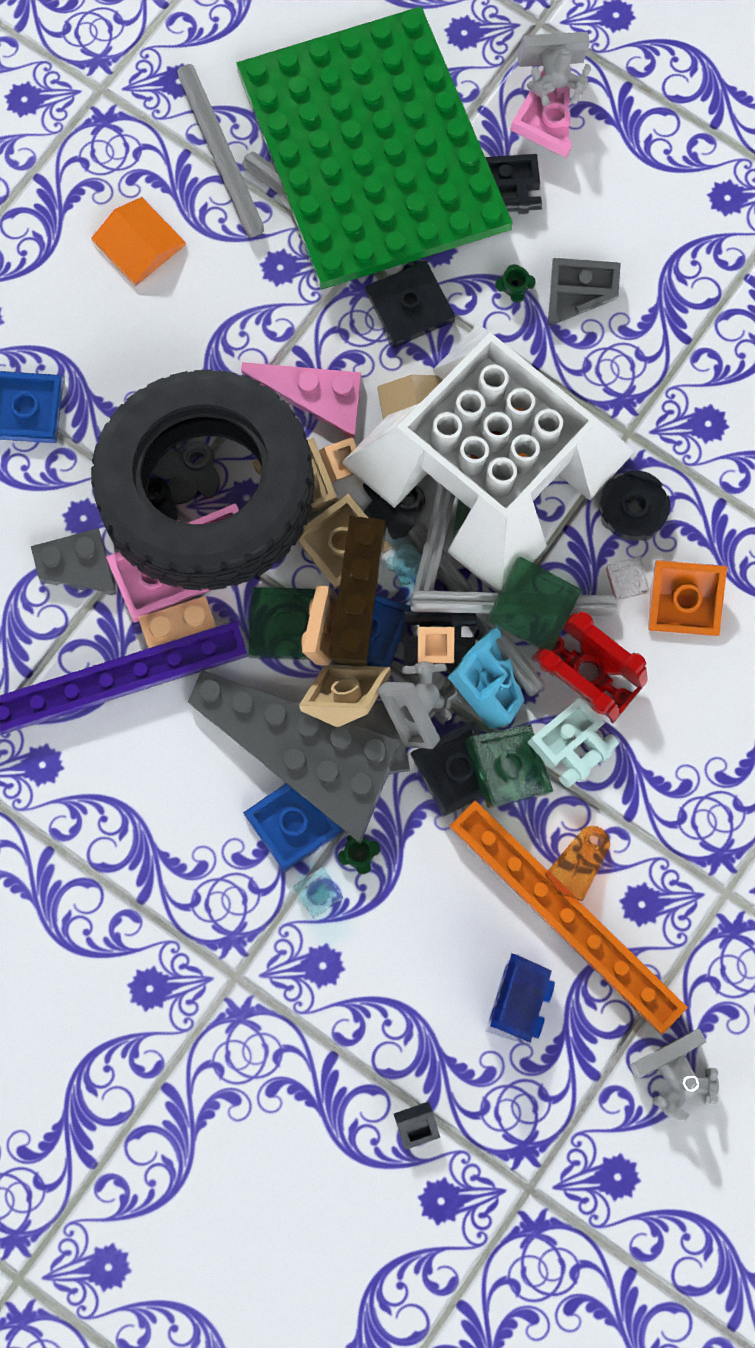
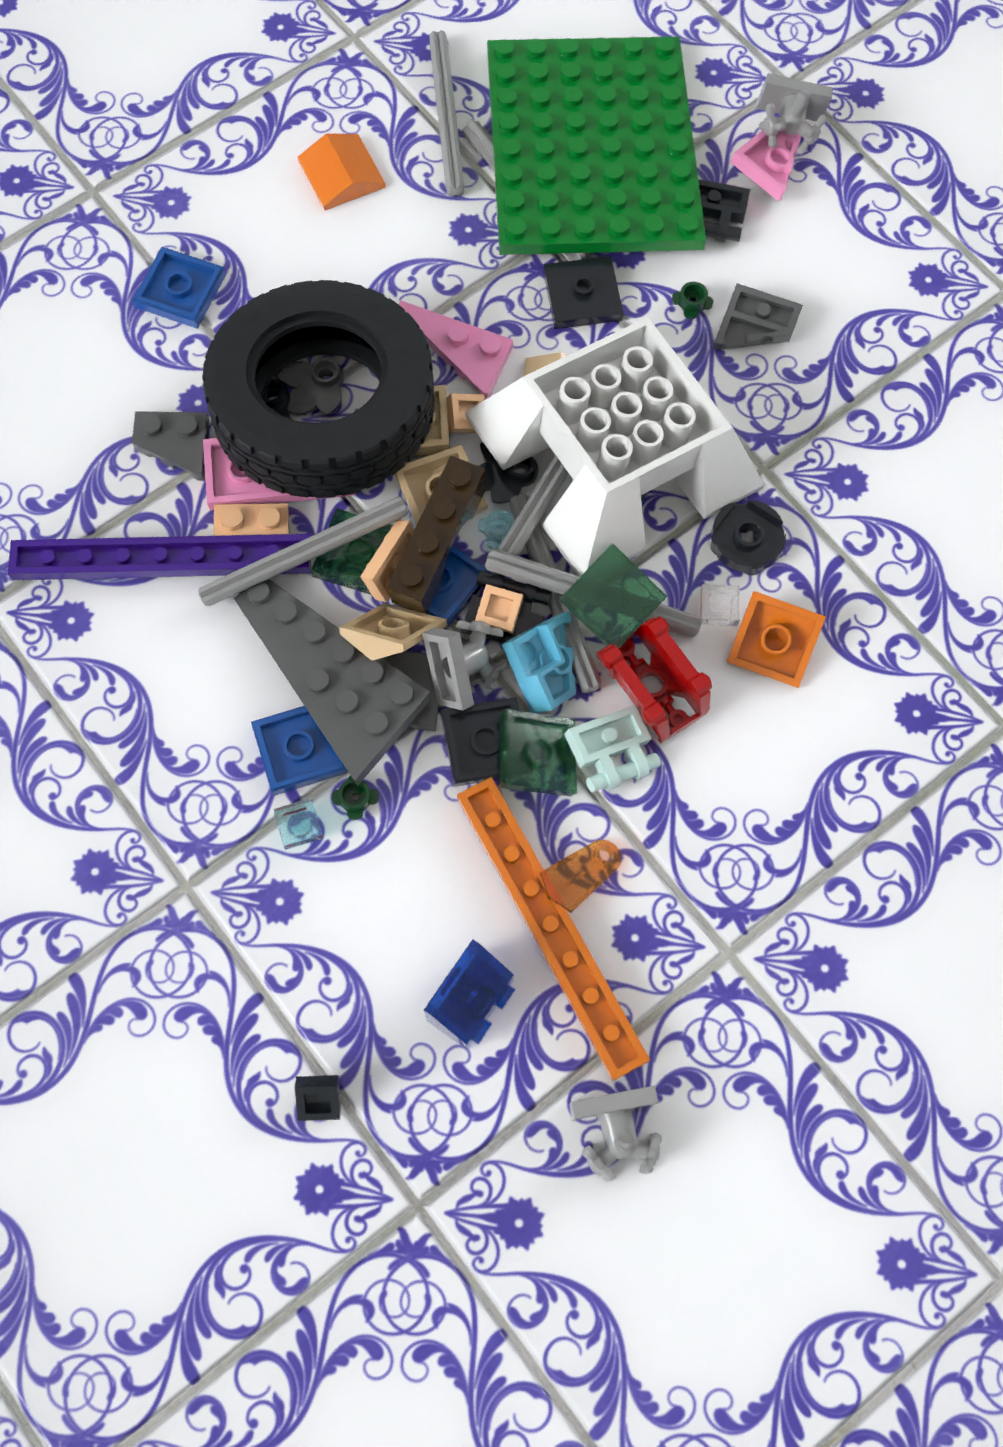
camera: 15 degrees right, 5 degrees down
none -> light grey axle [198,497,408,606]

